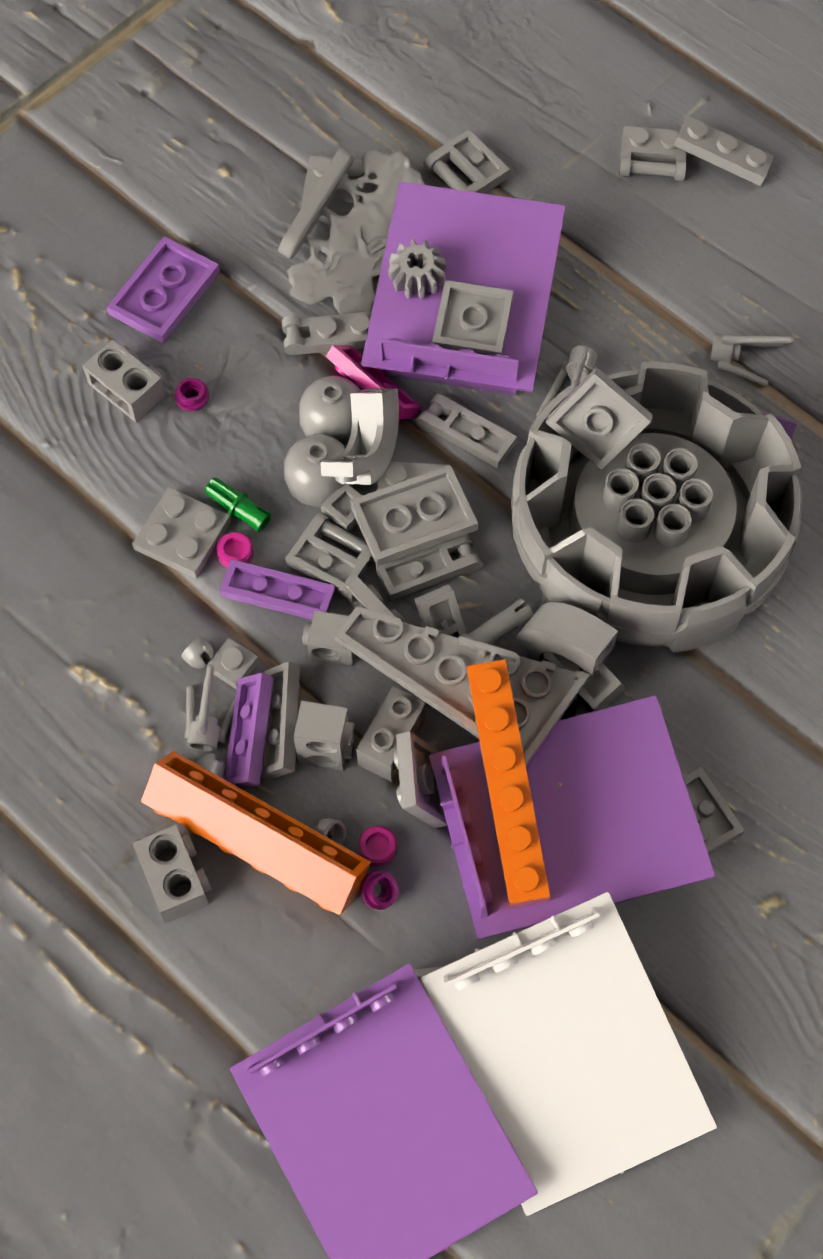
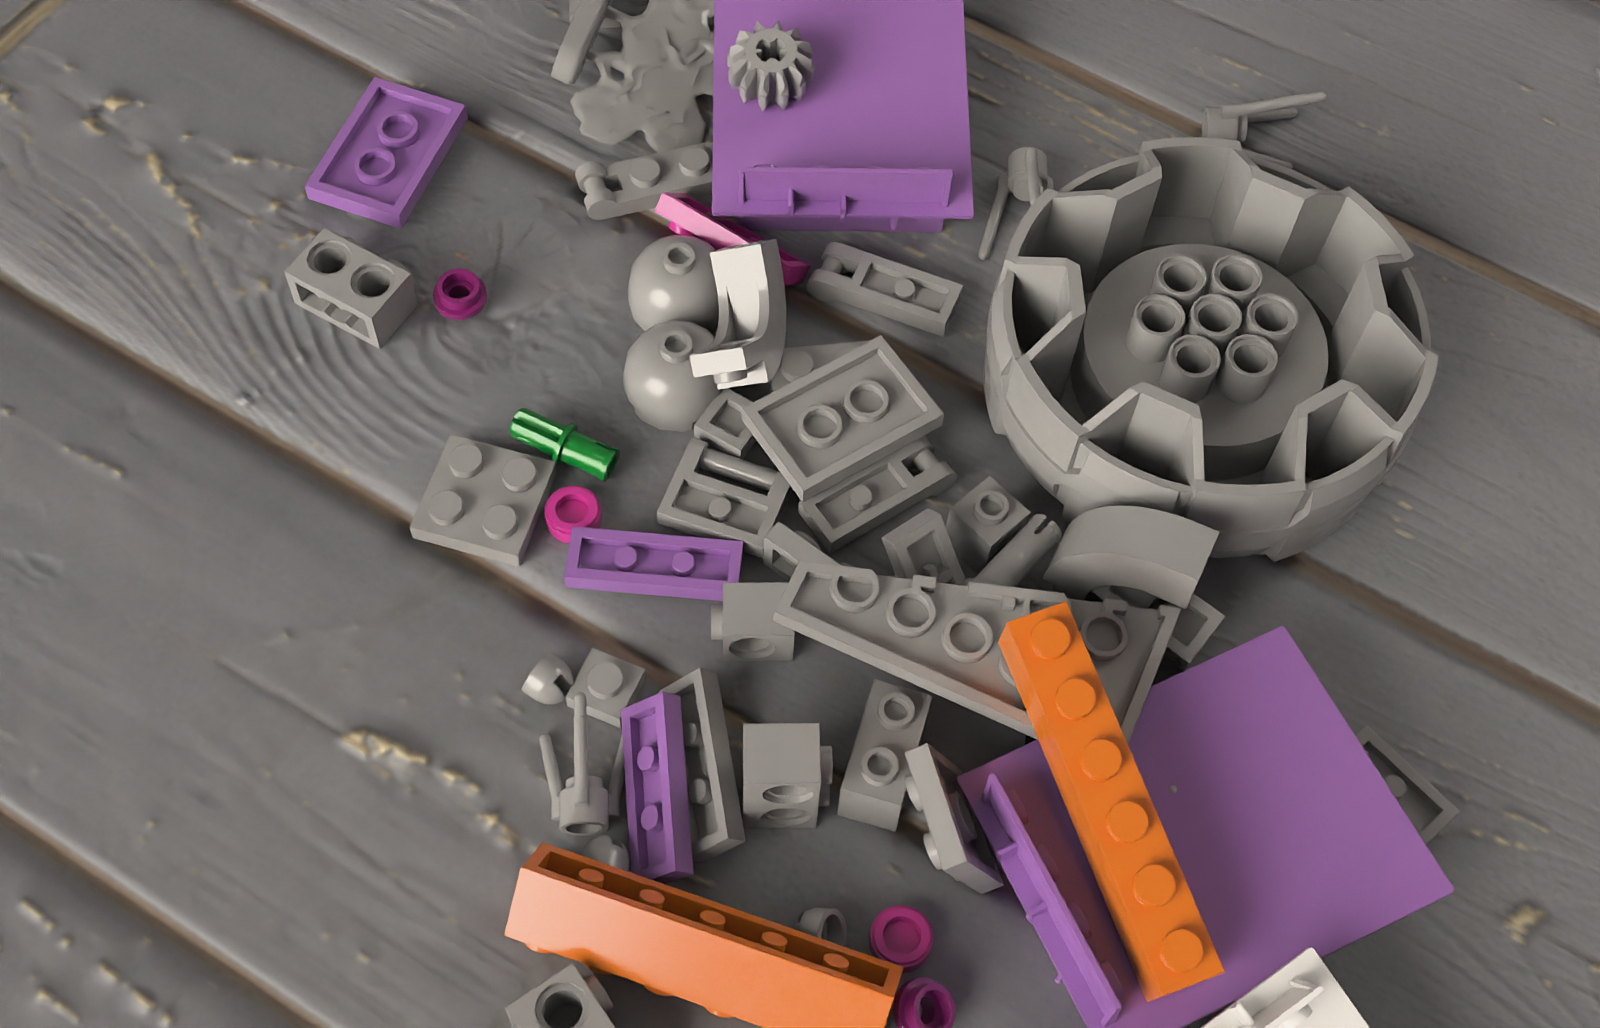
camera: 15 degrees left, 5 degrees down
light grey plate [432,280,514,356] -> none
light grey plate [546,367,653,470] -> none
none -> light grey brick [946,476,1031,574]

